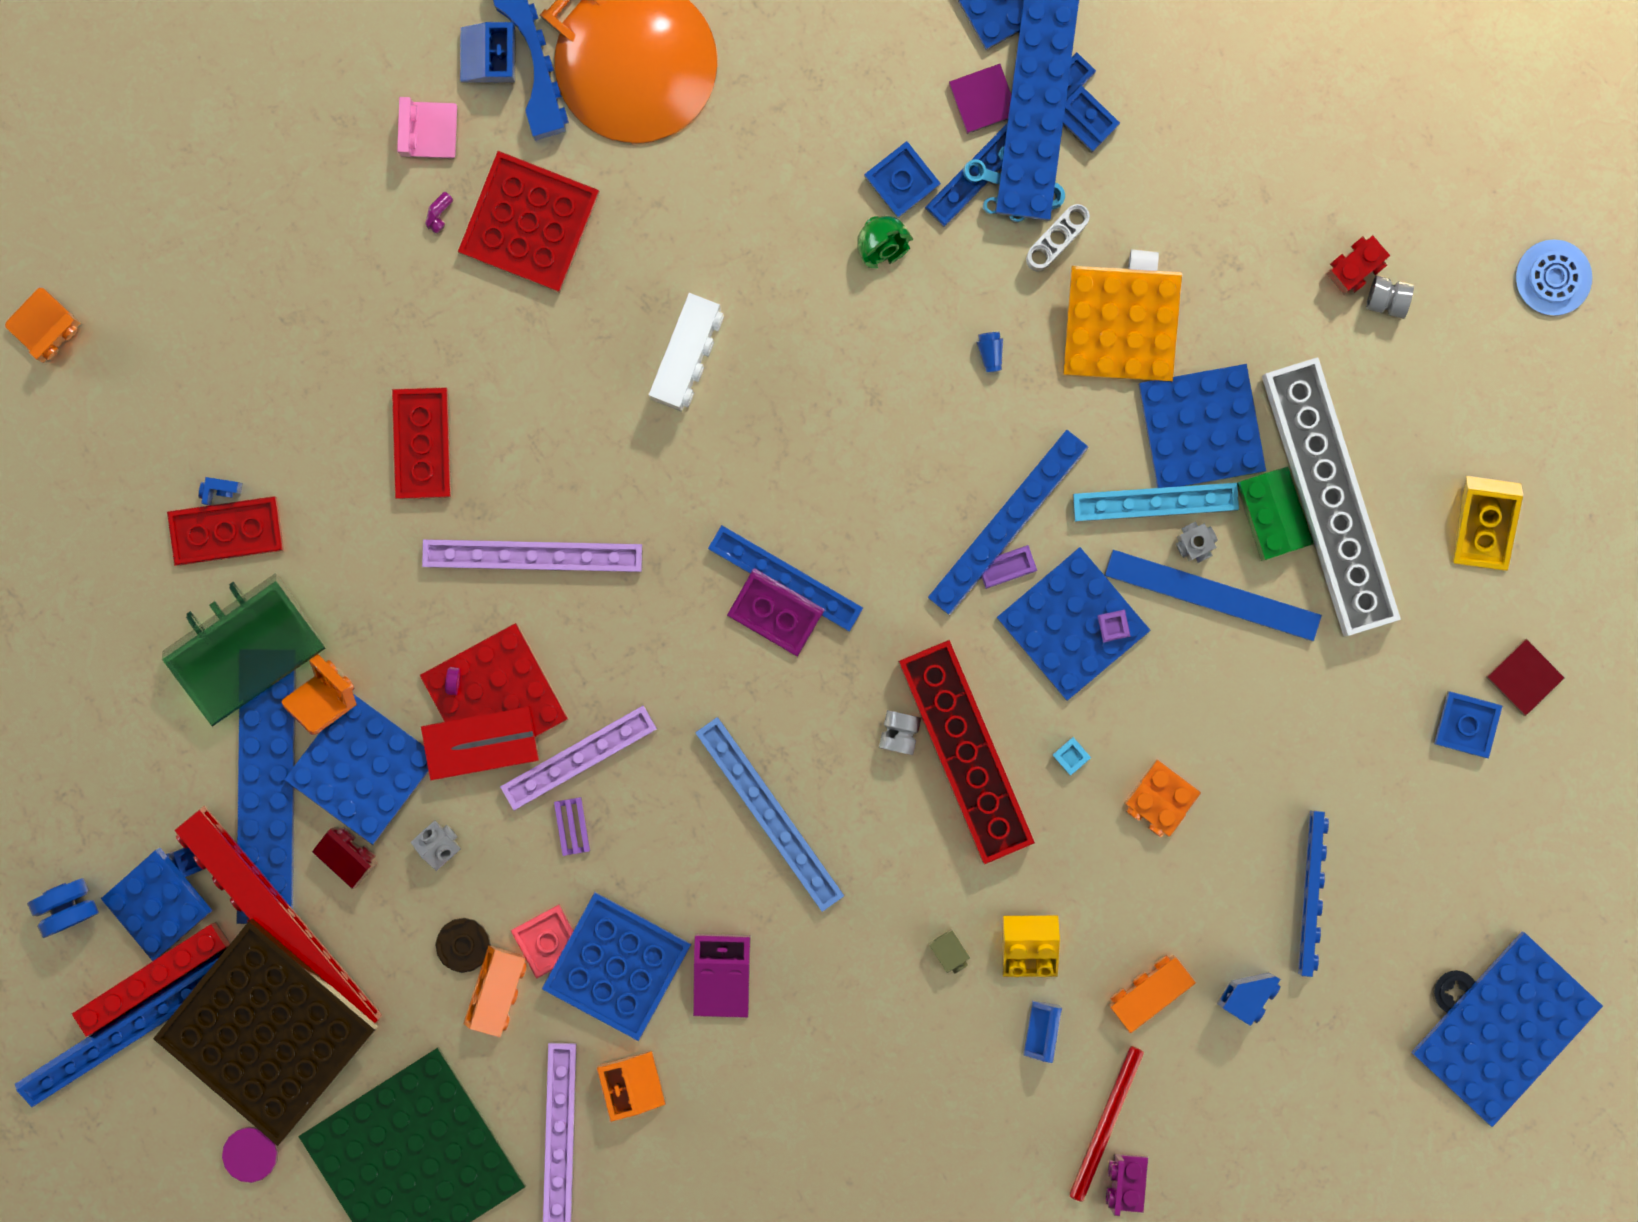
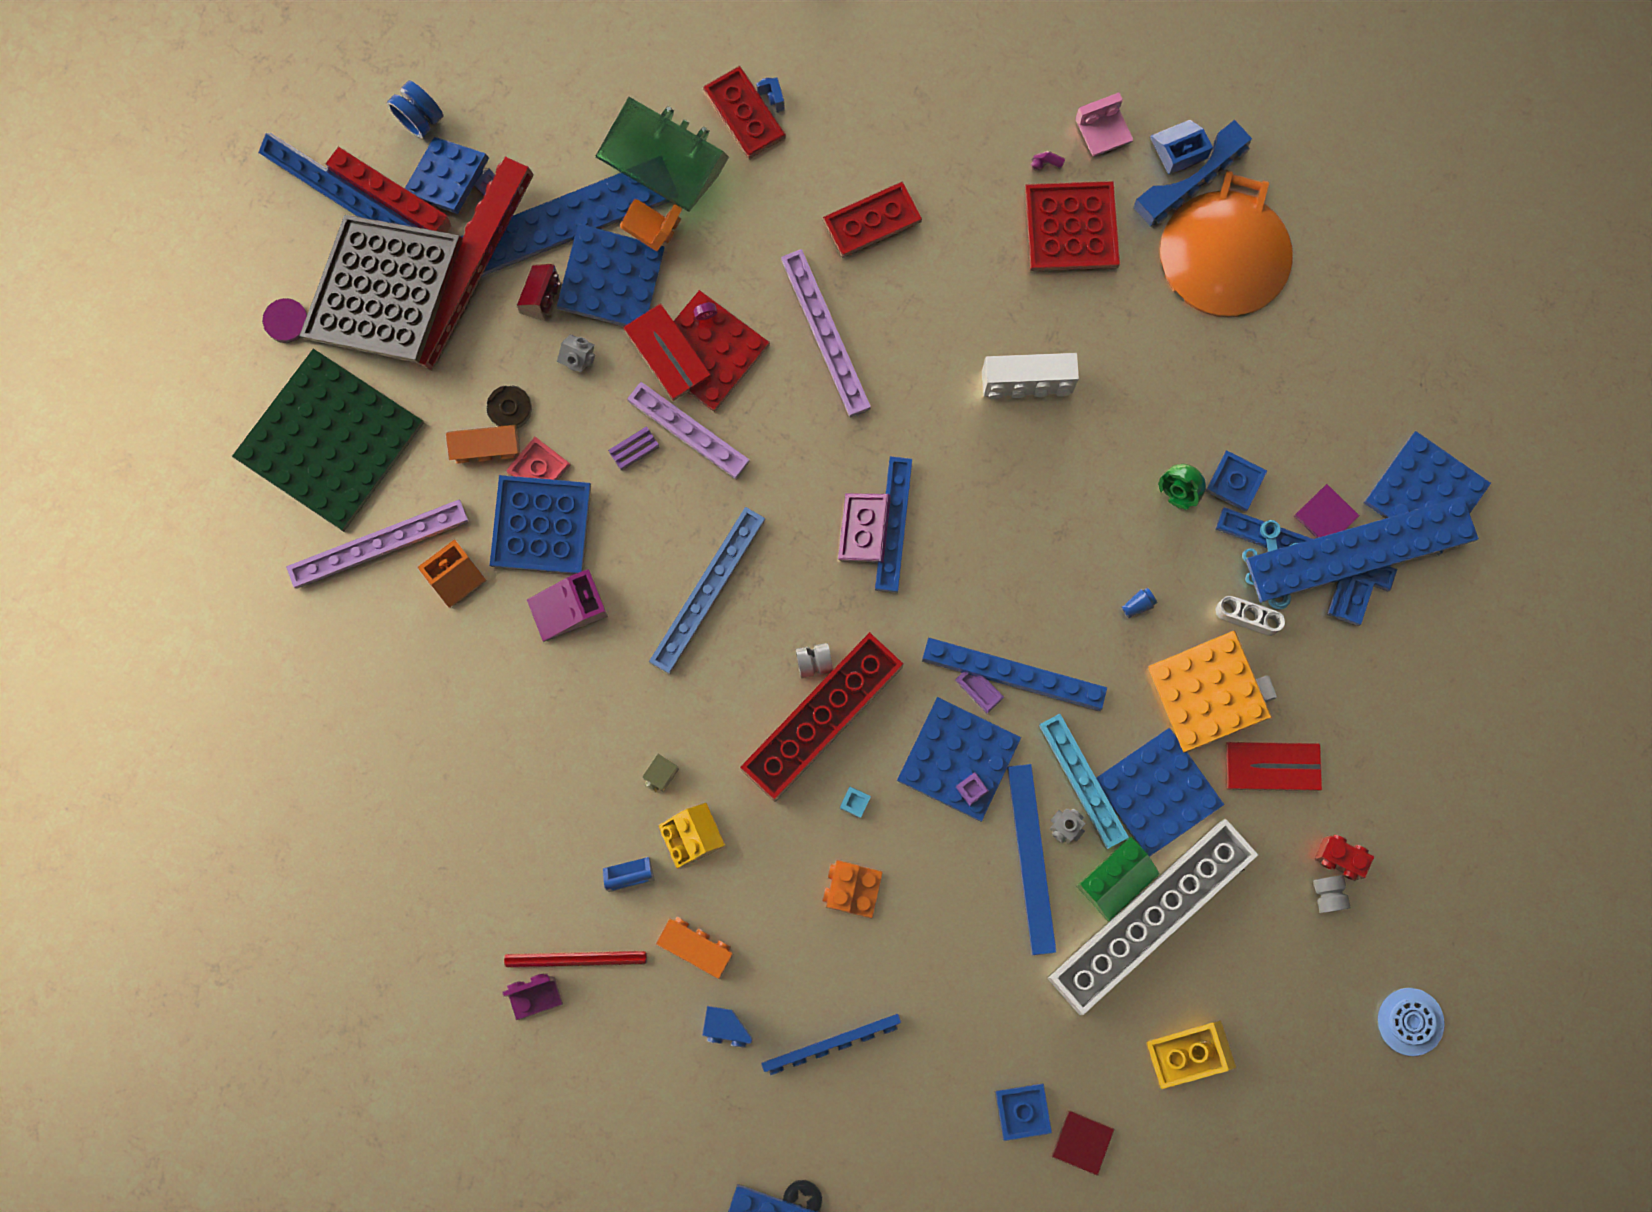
camera: 65 degrees right, 10 degrees down
none -> red tile [1226,742,1322,791]

